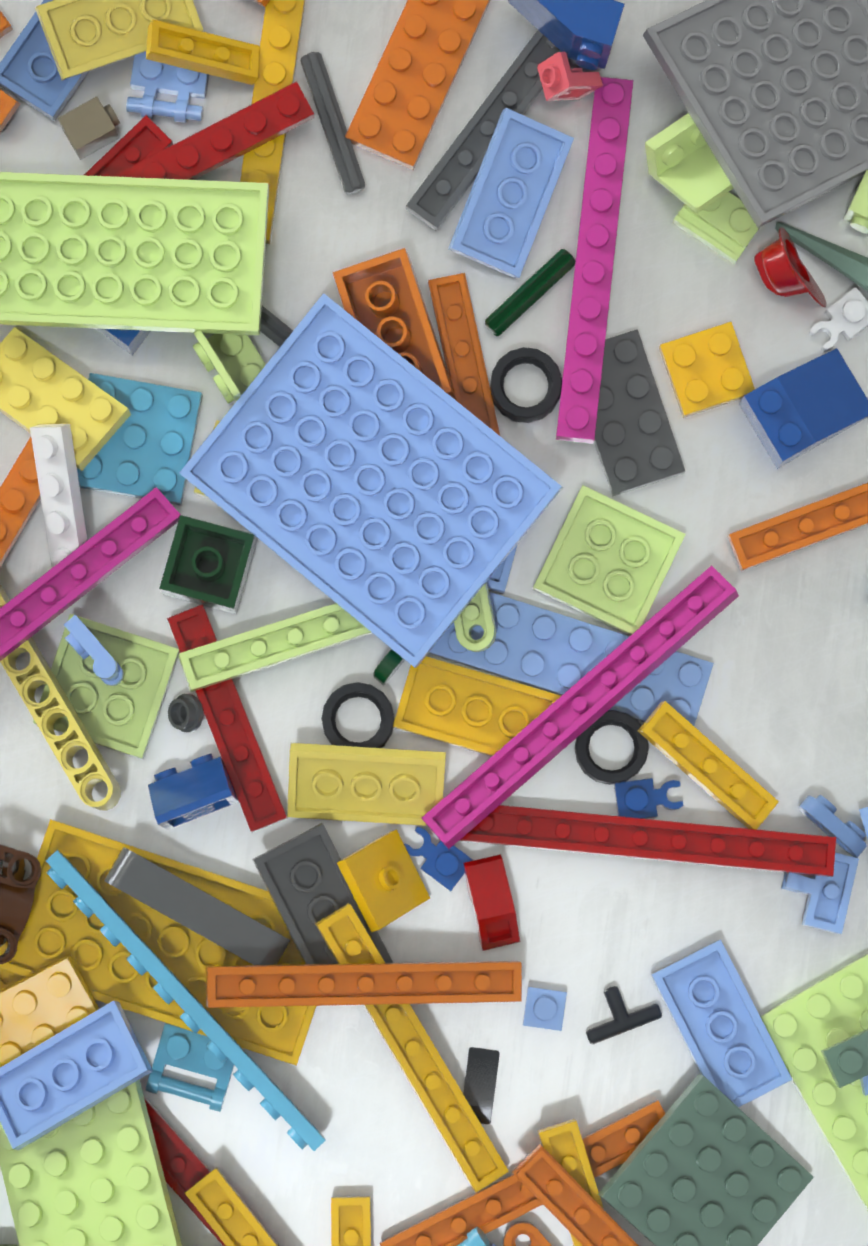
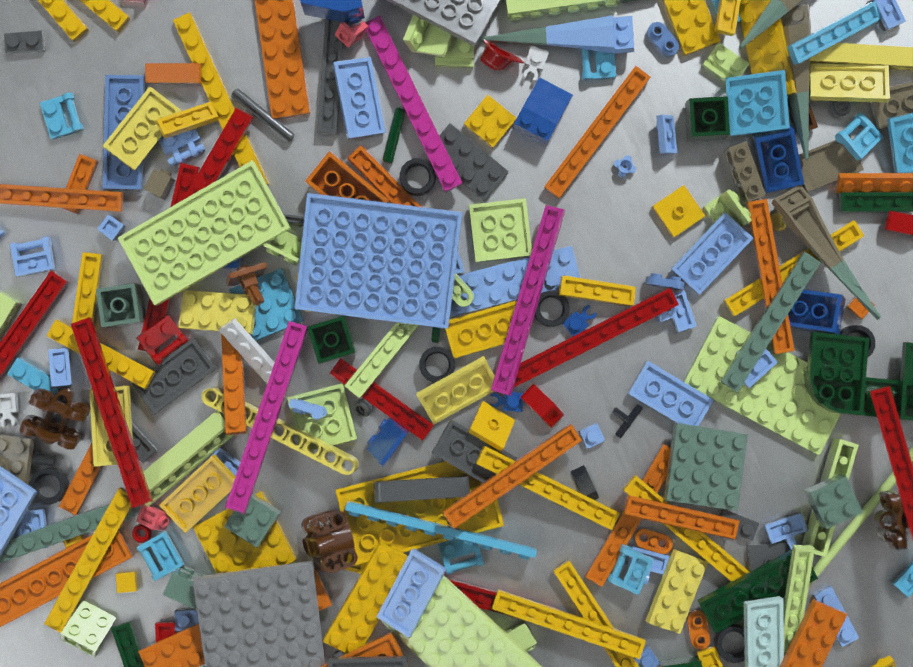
camera: 30 degrees left, 5 degrees up
none -> dark orange piece [225,262,267,306]

